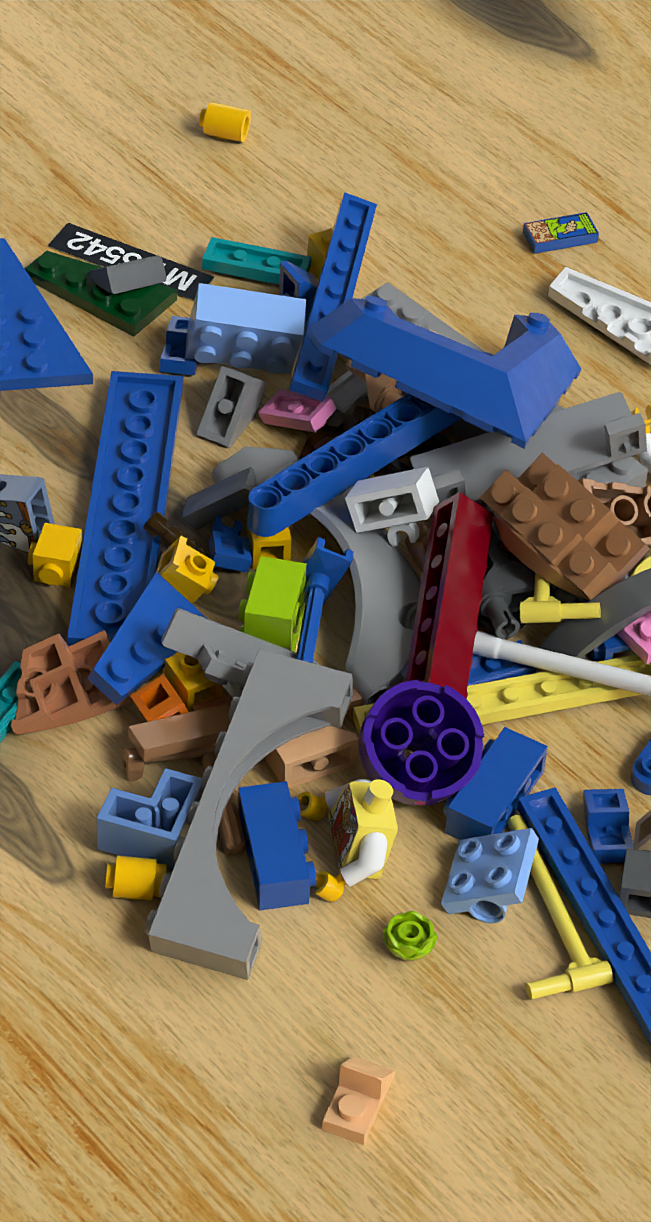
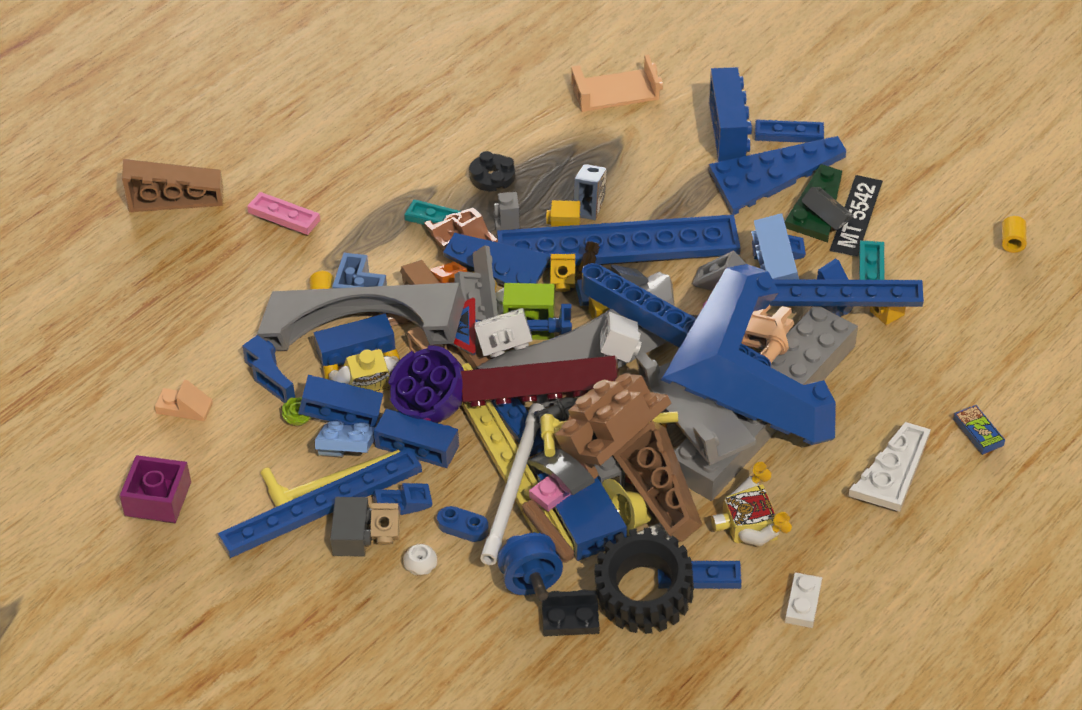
camera: 85 degrees right, 0 degrees up
none -> magenta brick [120,455,191,523]
none -> blue slope [242,335,295,403]
none -> blue brick [298,375,383,427]
none -> white brick [475,308,532,357]
none -> light grey brick [494,192,520,231]

